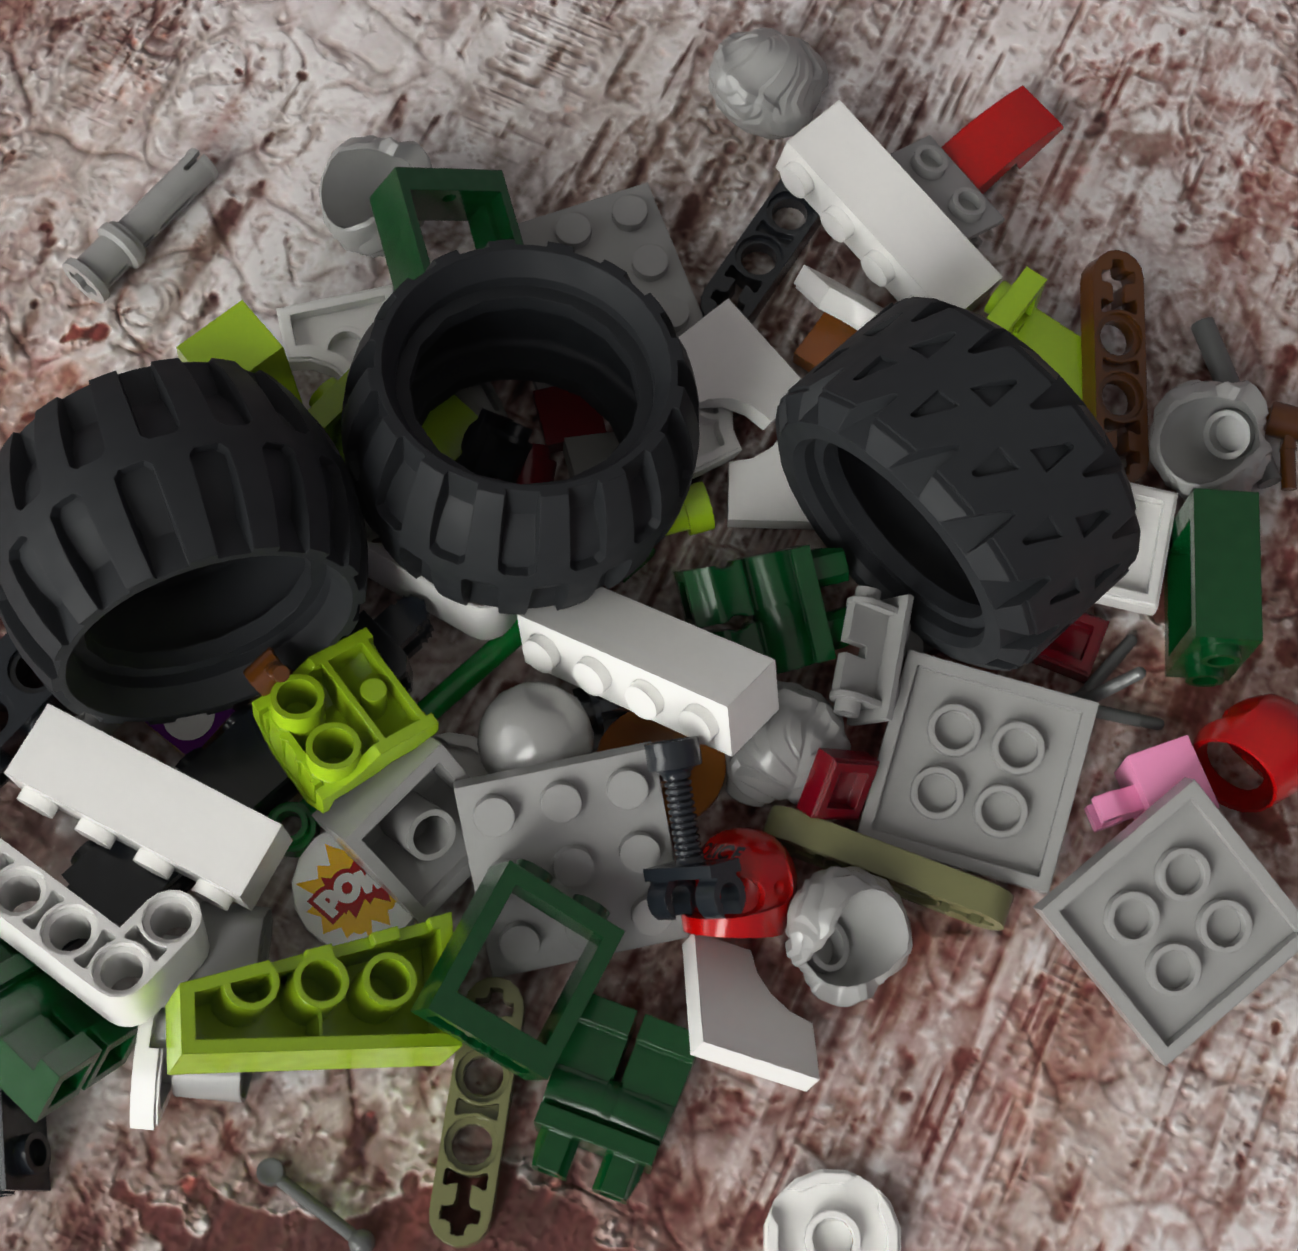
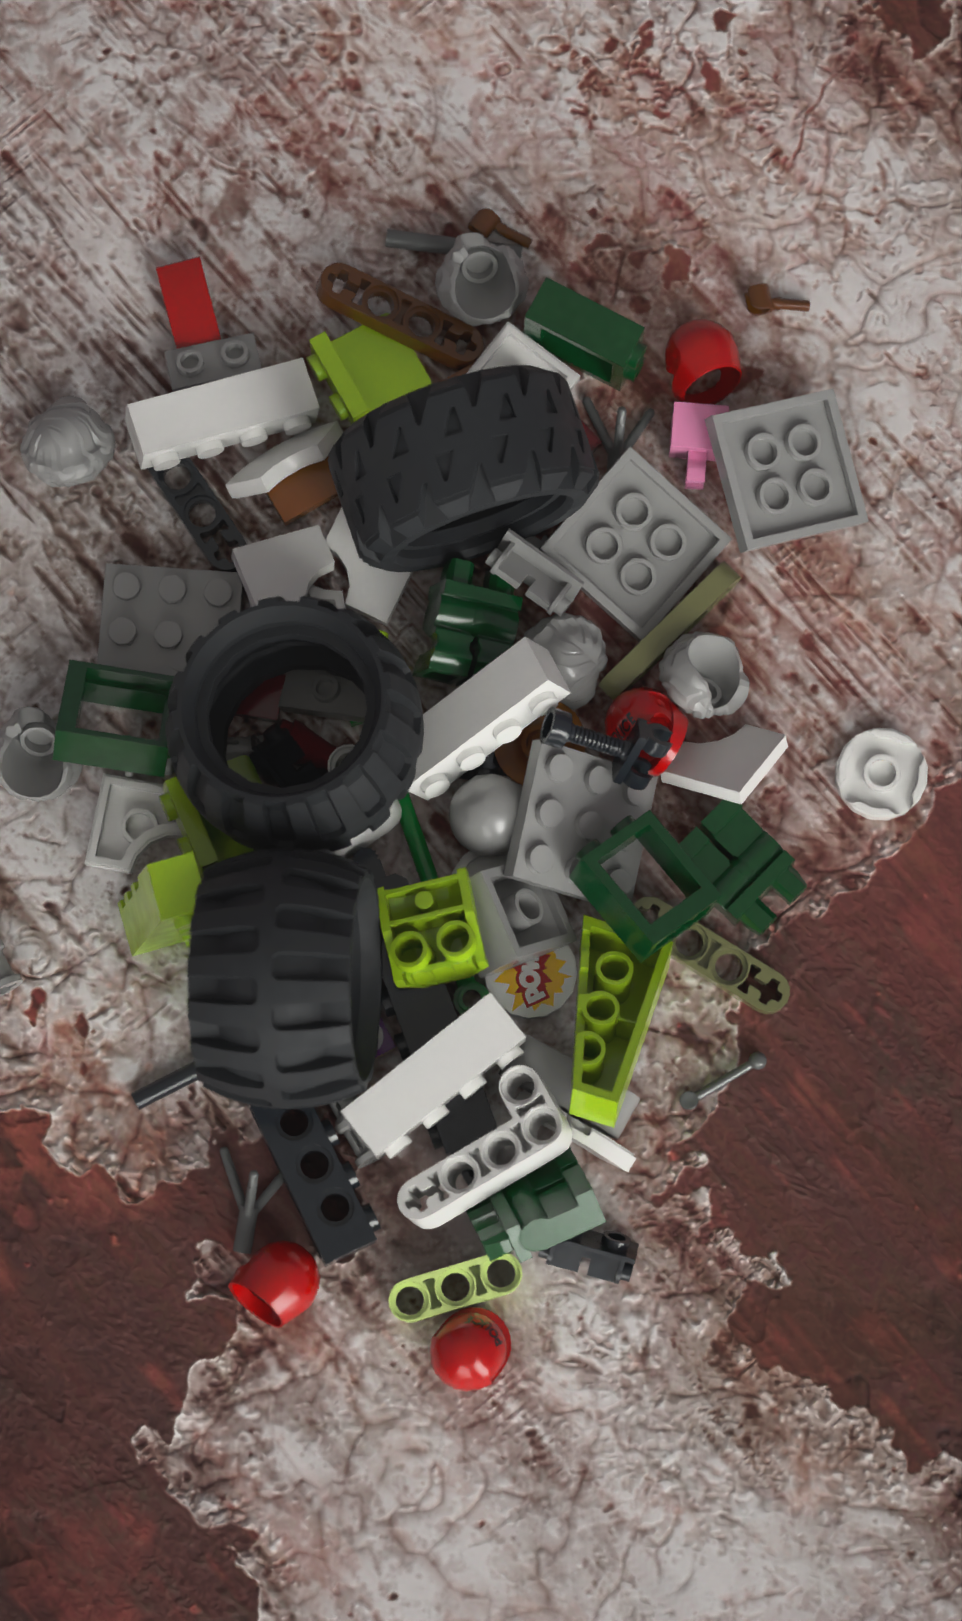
camera: 65 degrees left, 10 degrees up
reddish brown hand [243,647,294,697] -> none
dark red tile [796,748,880,821] -> none

